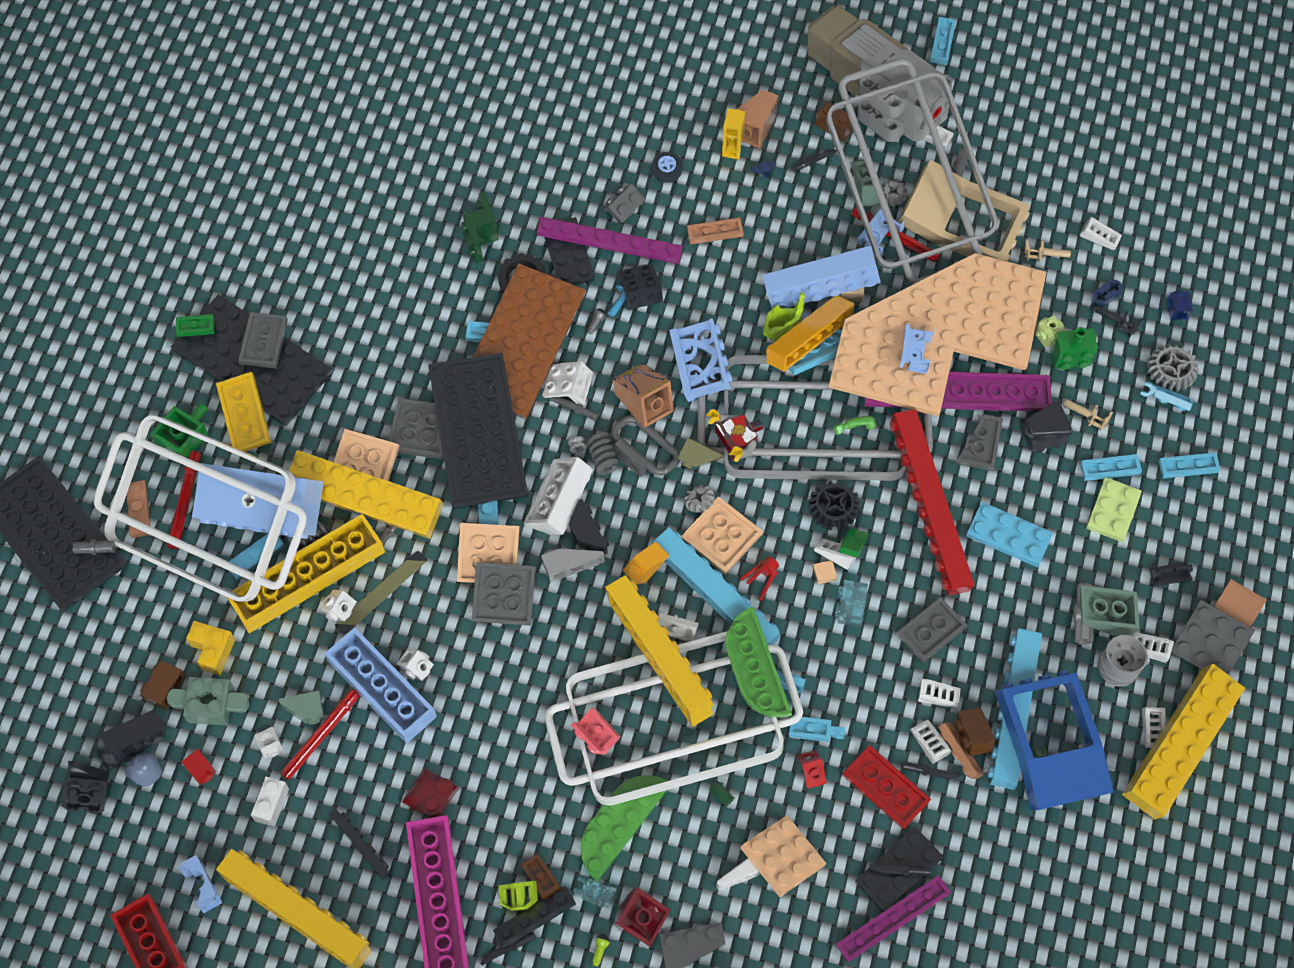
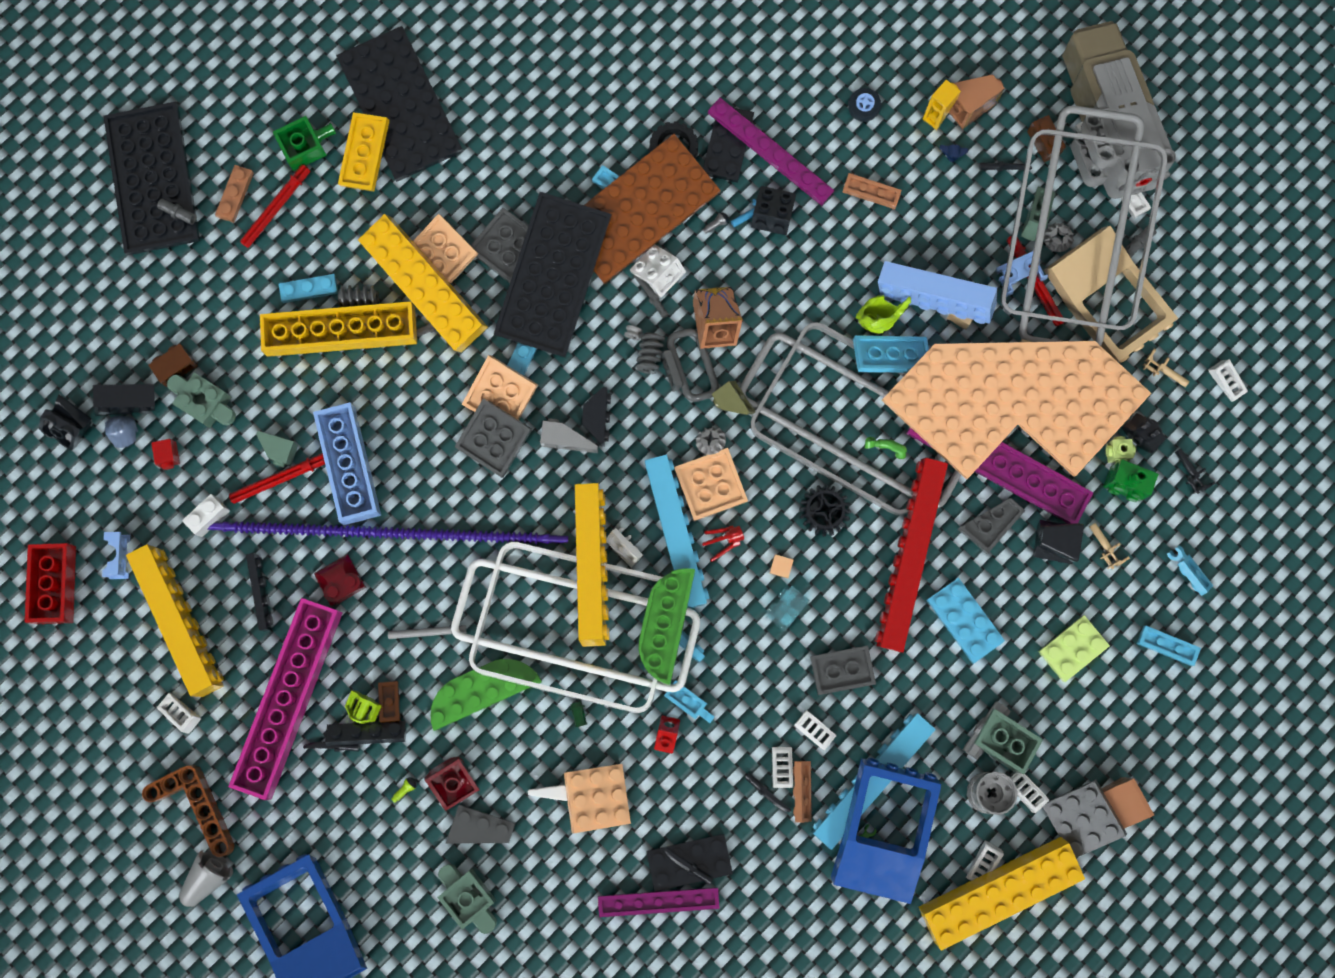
camera: 30 degrees right, 15 degrees up
white bar [94,415,307,602] -> none
green plate [176,314,214,337] -> none
yellow brick [186,621,235,676] -> none
light blue piece [192,463,324,539] -> none
dark grey plate [238,312,288,369] -> none
white bracket [254,726,284,758] -> none
white brick [321,590,357,622] -> none
olive sticker [335,551,428,635] -> none
white brick [397,648,434,681] -> none
dark green bracket [461,192,499,263] -> none
white slope [523,457,593,535] -> none
coral bracket [571,708,621,754] -> none
clear light blue brick [573,877,616,908] -> none
dark grey bracket [602,184,646,224] -> none
light orange slope [623,542,670,584] -> none
light blue fence [669,318,733,402] -> none
torso [706,409,763,462] -> none
light orange brick [766,295,854,372] -> none
white slope [814,539,856,570] -> none
green tile [839,528,869,558] -> none
red tile [842,745,931,830] -> none
light blue piece [899,324,934,375] -> none
medium azure plate [930,17,956,65] -> none
reddish brown brick [954,707,995,756] -> none
medium azure plate [1080,454,1142,481] -> none
dark blue beam [1091,279,1123,308] -> none
light grey gear [1147,343,1199,392] -> none
black hinge [1149,562,1193,587] -> none
clear blue brick [1166,290,1193,321] -> none
none -> dark purple hose [207,521,569,544]
none -> light grey bar [388,625,467,639]
none -> black hinge [1122,413,1166,454]

